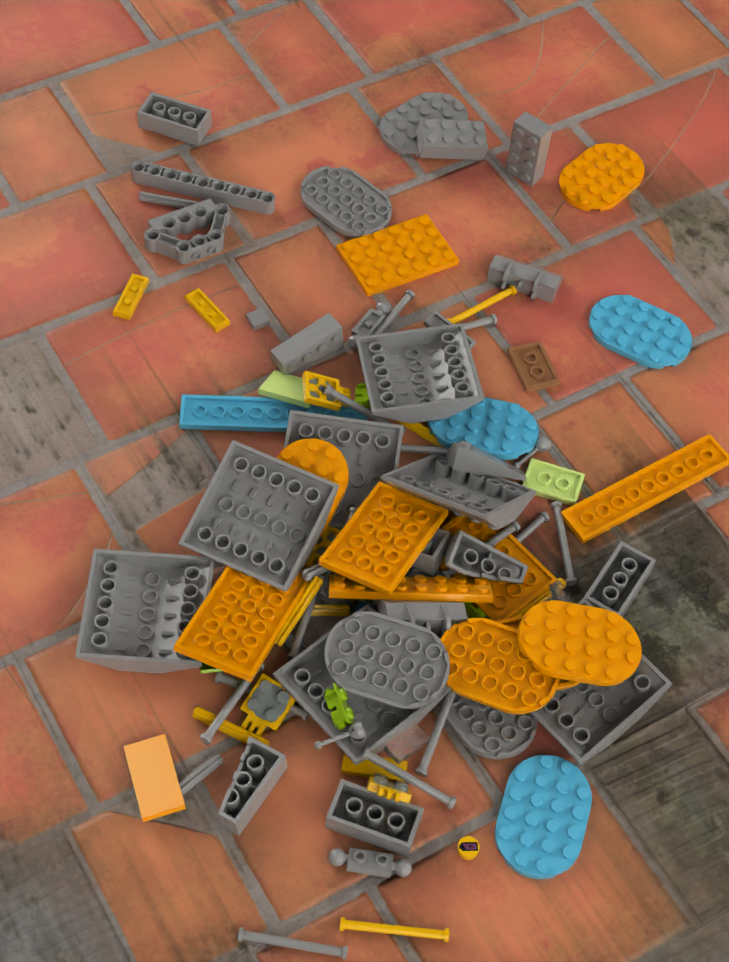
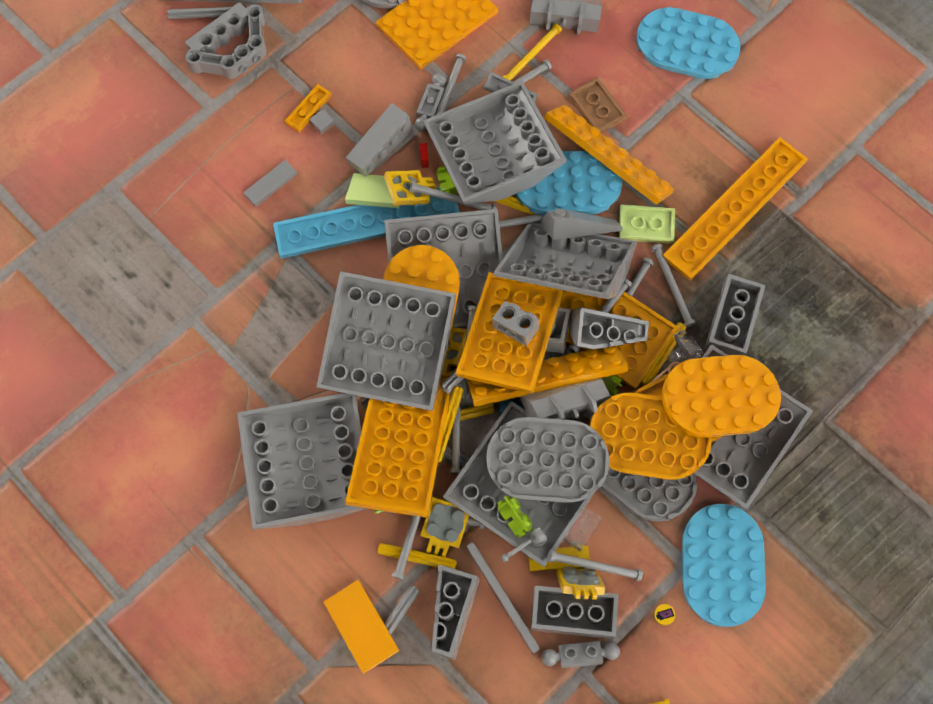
camera: 10 degrees left, 15 degrees up
yellow tile [113,273,149,320] -> none
yellow tile [184,288,230,333] -> none
light grey bar [415,690,456,777] -> none
light grey hinge [513,436,551,469] -> none
none -> light grey tile [243,160,298,207]
none -> light orange tile [284,84,332,133]
none -> red tile [420,143,429,168]
none -> light grey tile [466,542,540,655]
none -> light grey brick [492,301,539,346]
none -> light orange plate [544,105,675,205]

